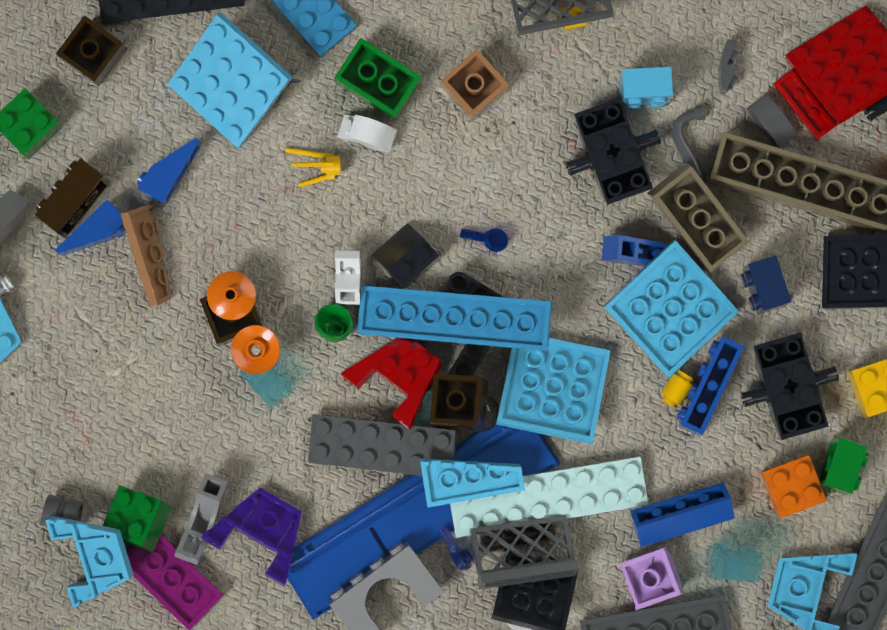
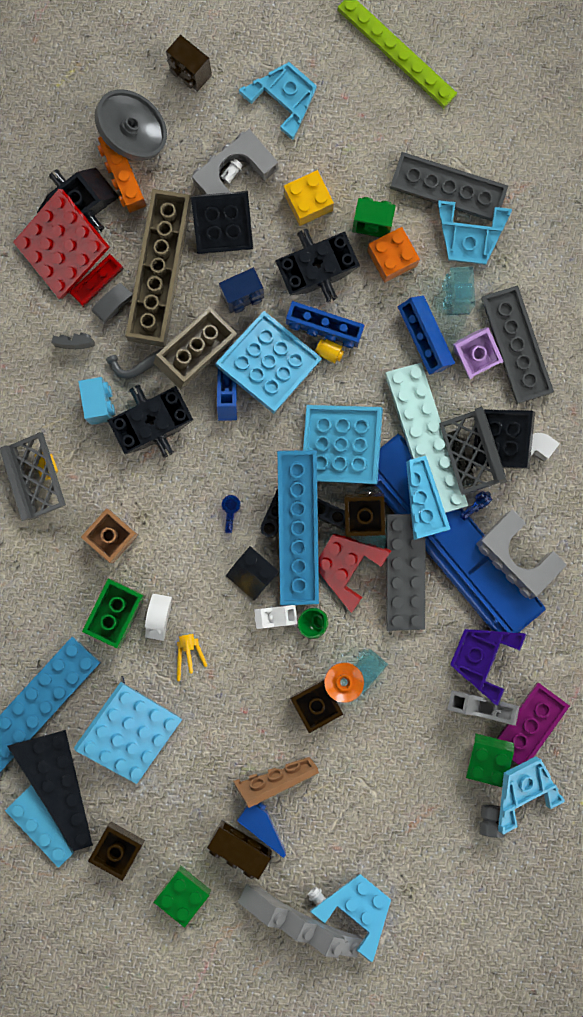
camera: 105 degrees left, 0 degrees up
blue slope [137,138,202,206] -> none
orange dish [207,271,256,320] -> none

